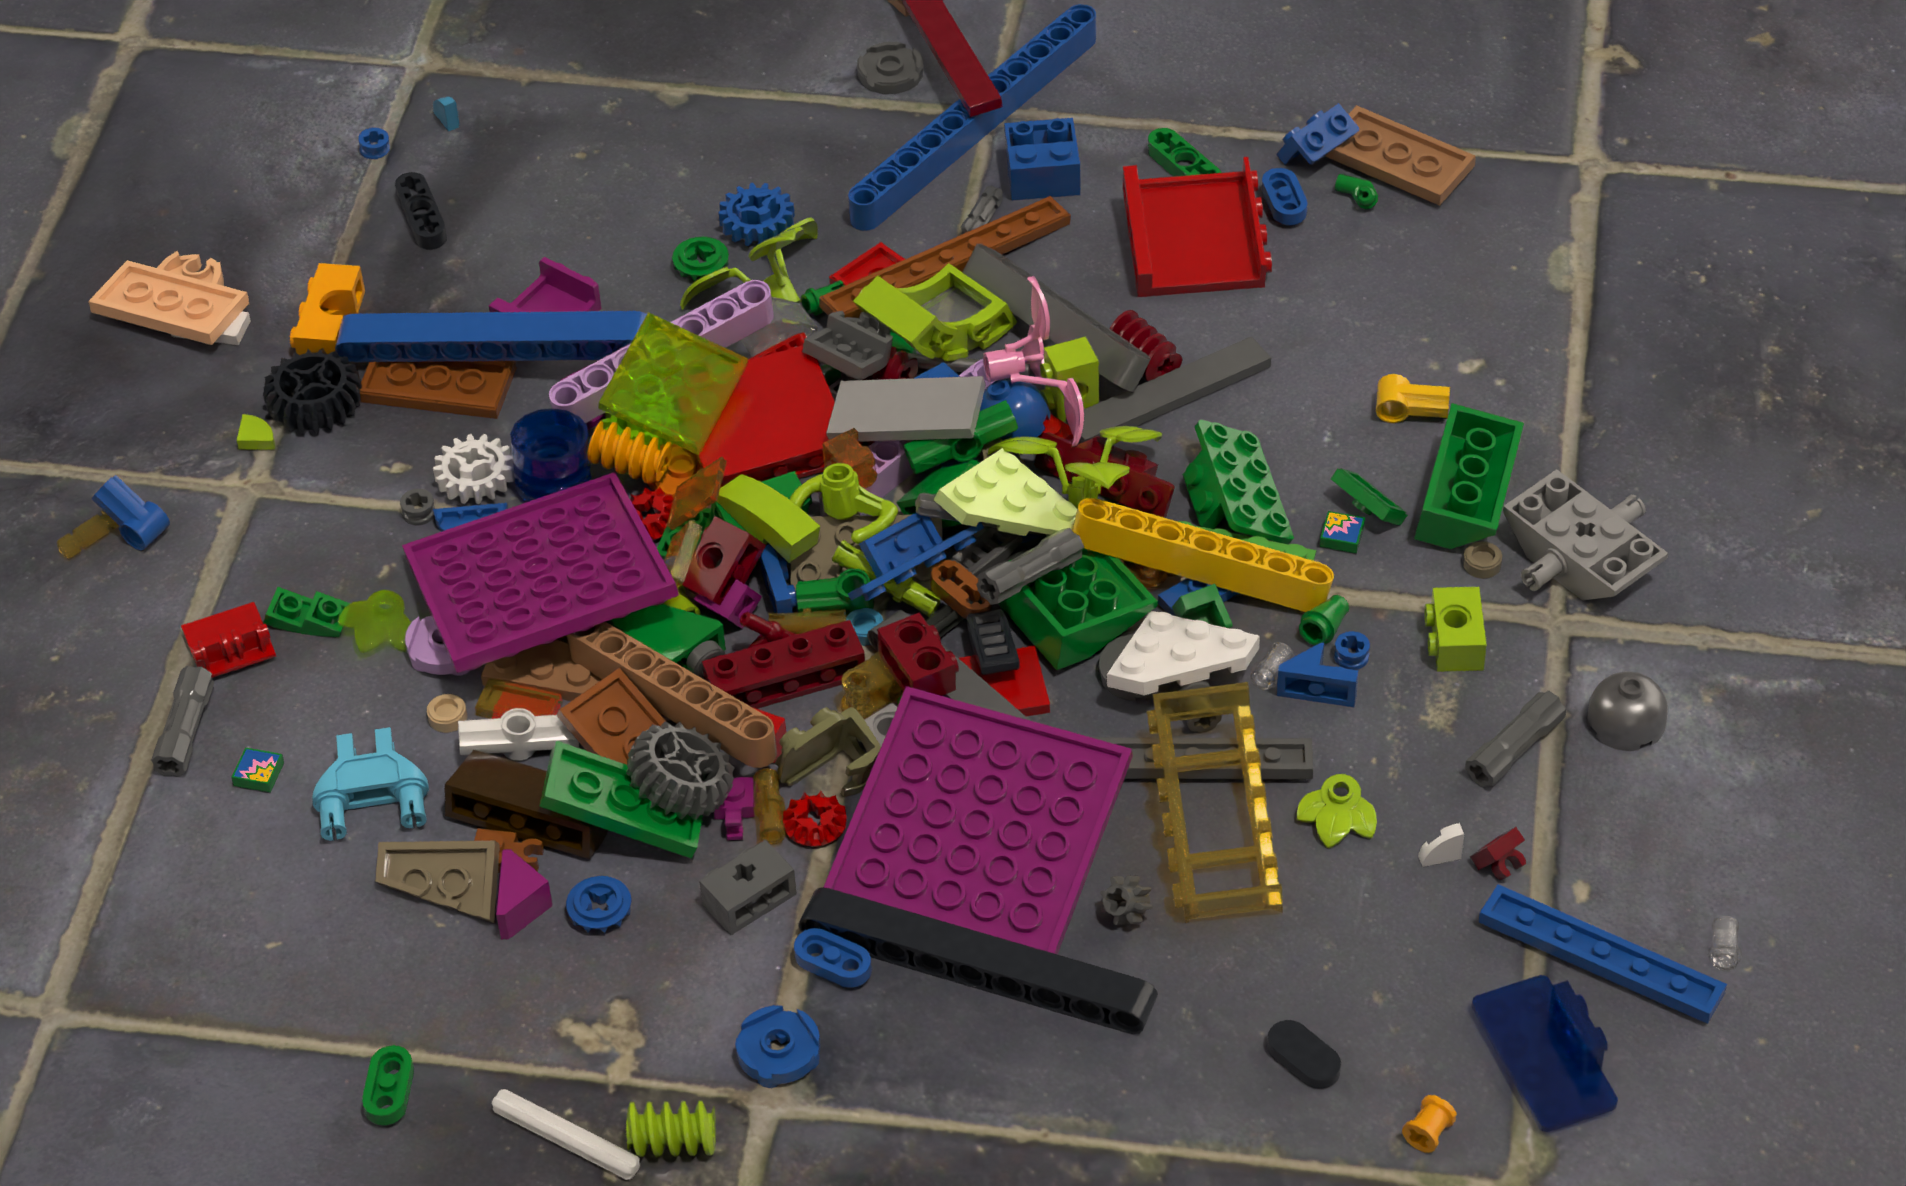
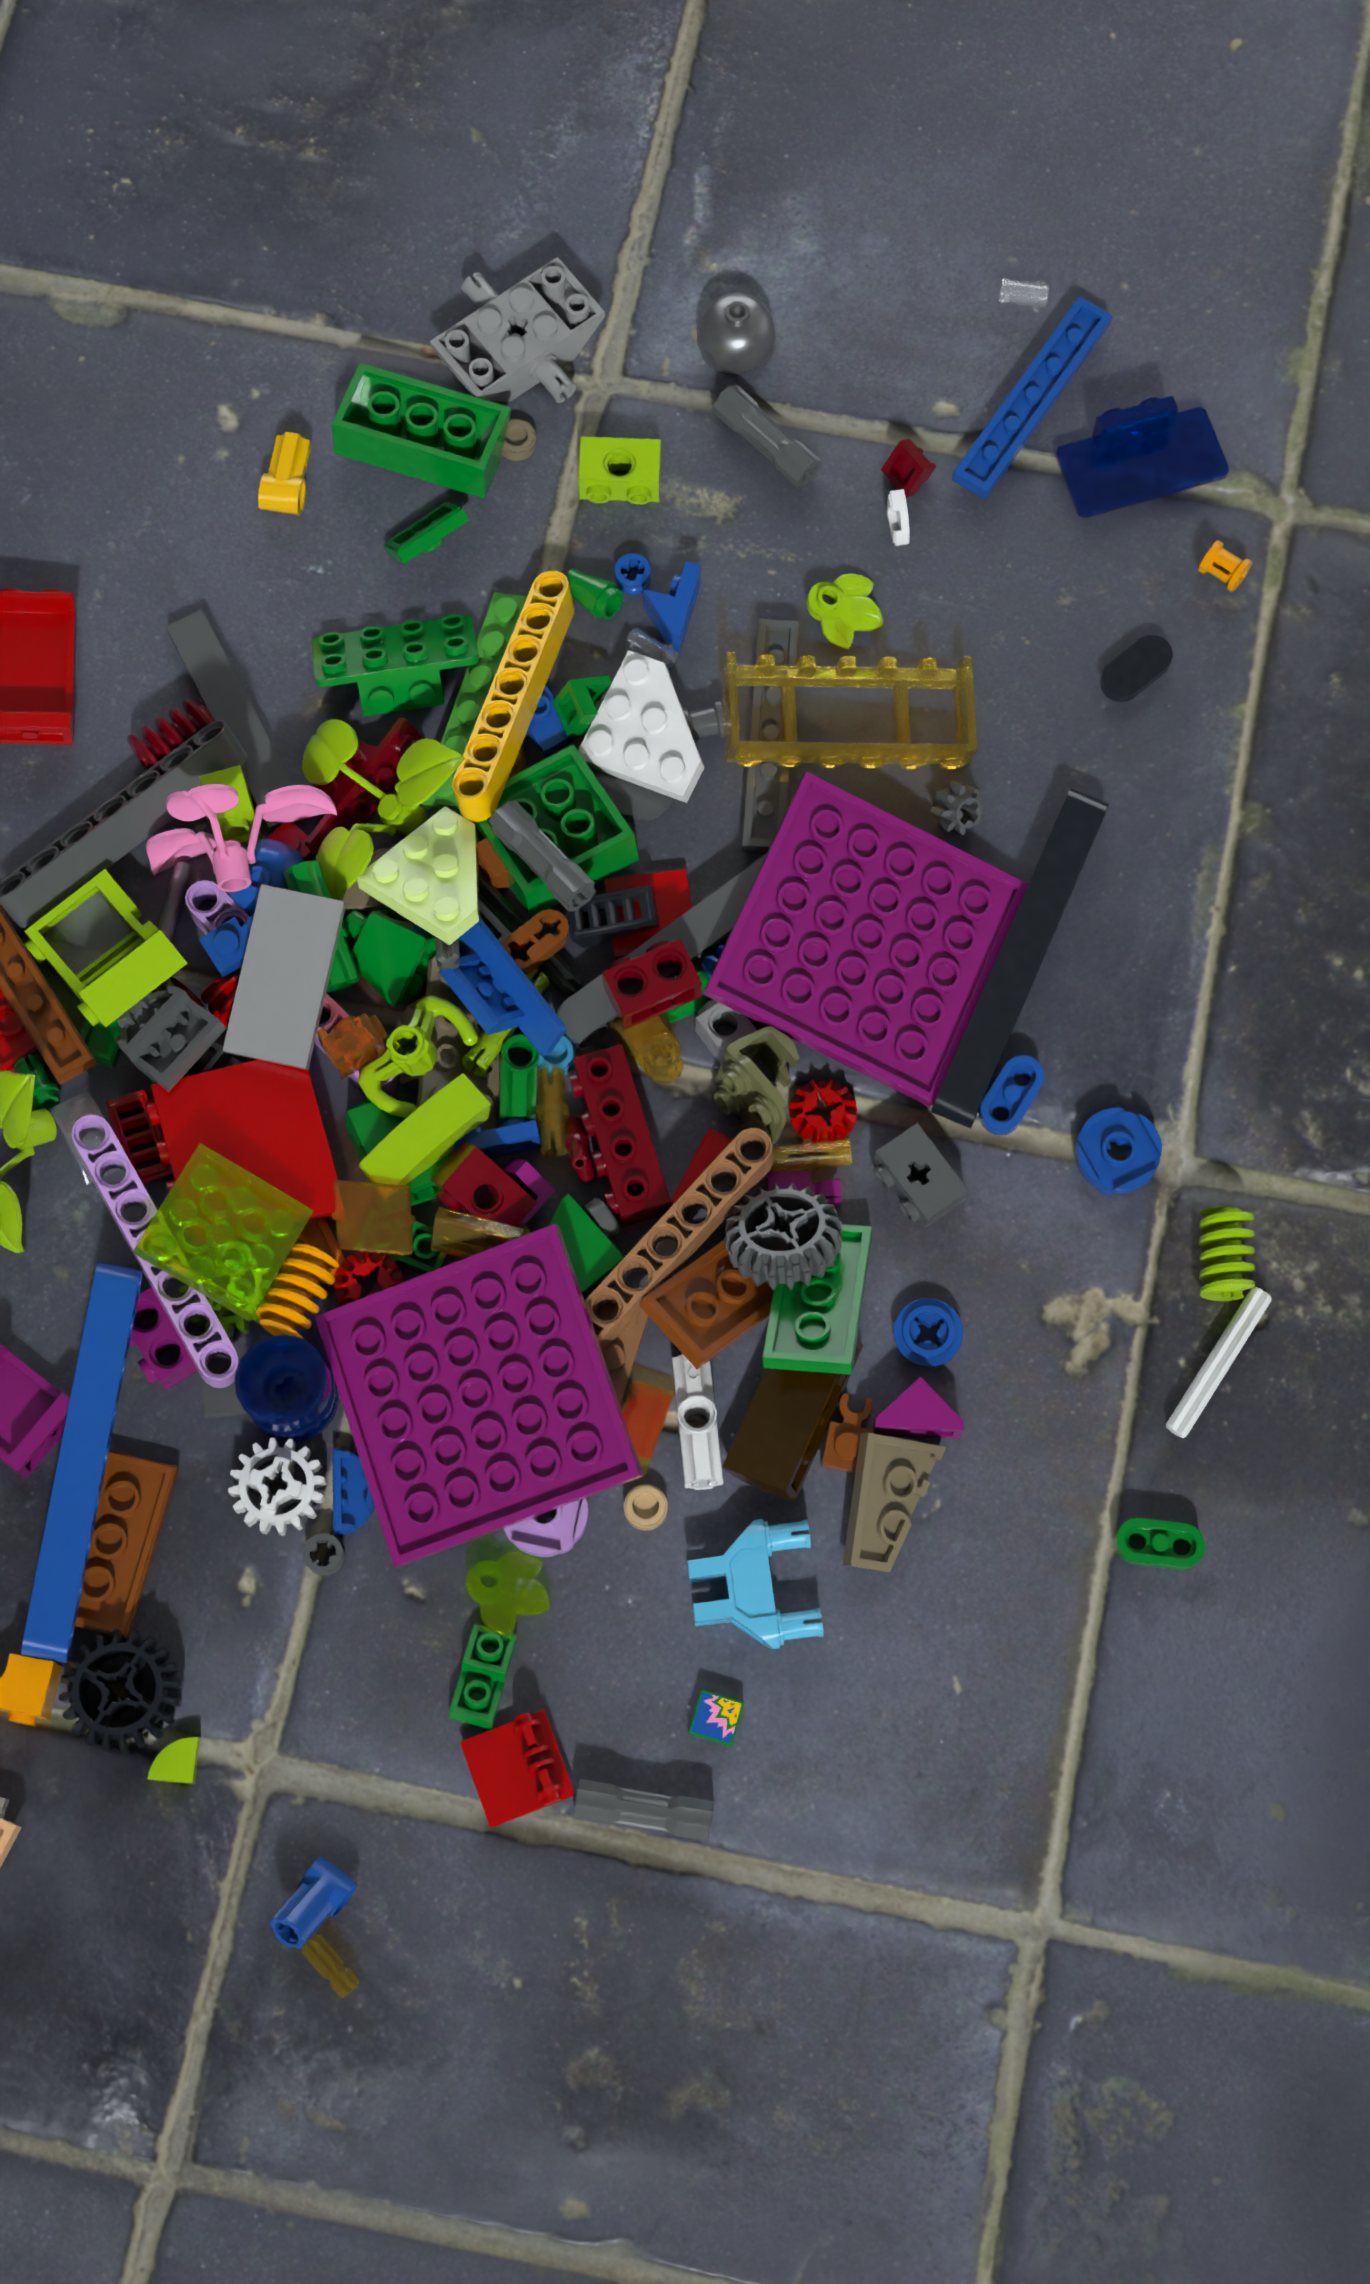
camera: 90 degrees left, 25 degrees up
tile [1320,511,1365,553] -> none

